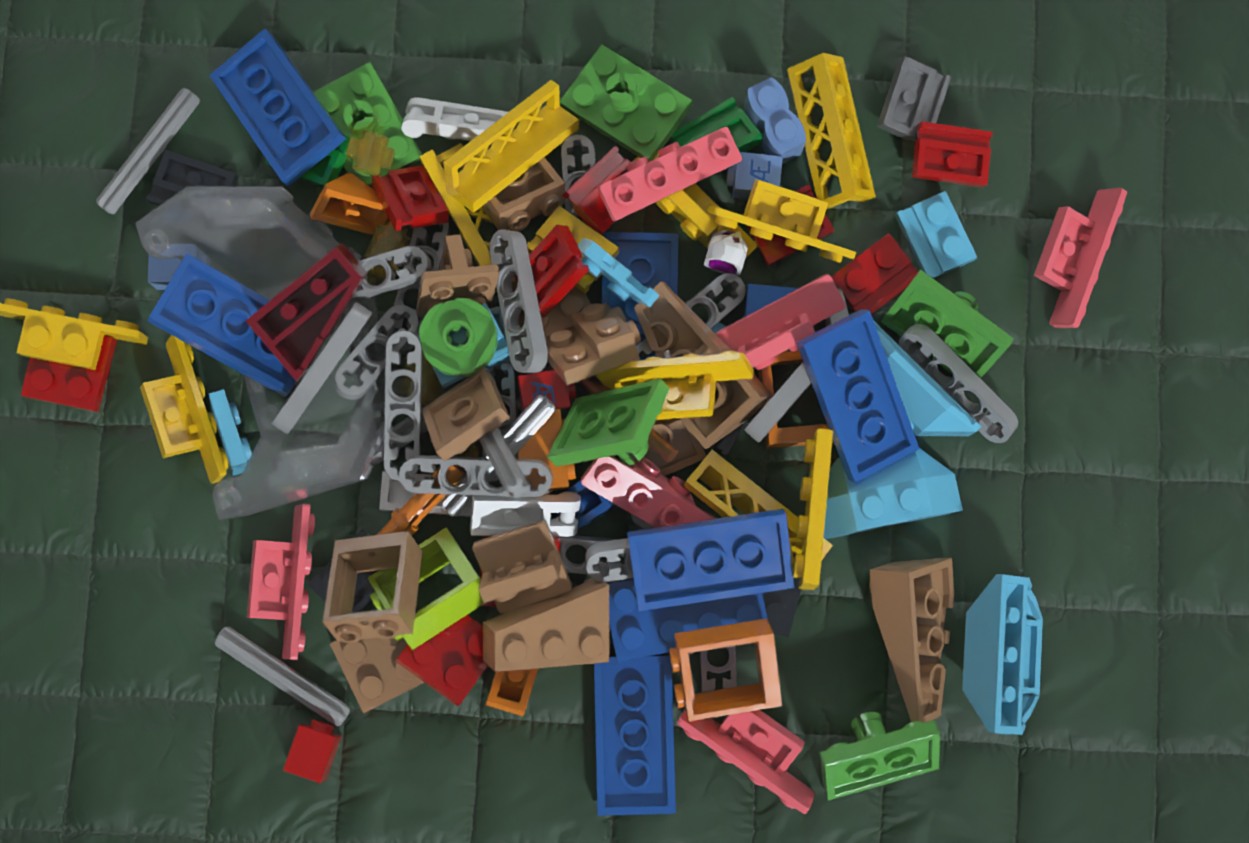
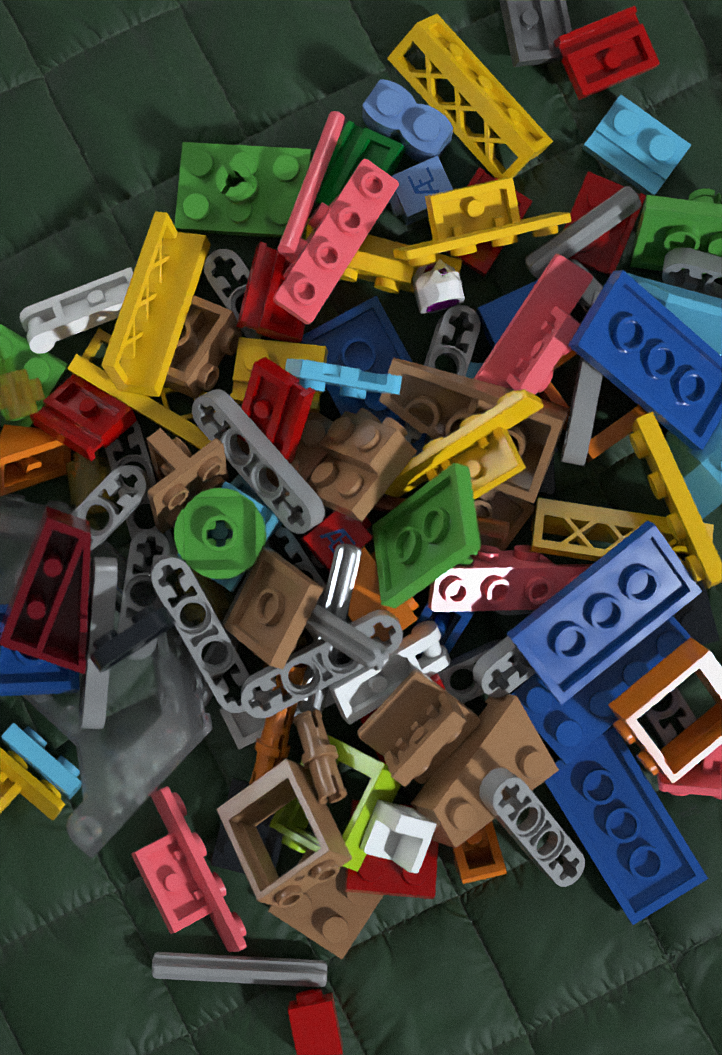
camera: 25 degrees left, 5 degrees up
none -> black plate [90,604,176,673]
none -> coral bar [278,111,346,257]
none -> medium nougat pin [293,710,347,804]
none -> white panel [360,799,437,874]
none -> light grey beam [479,767,585,887]
none -> light grey axle [524,186,642,279]

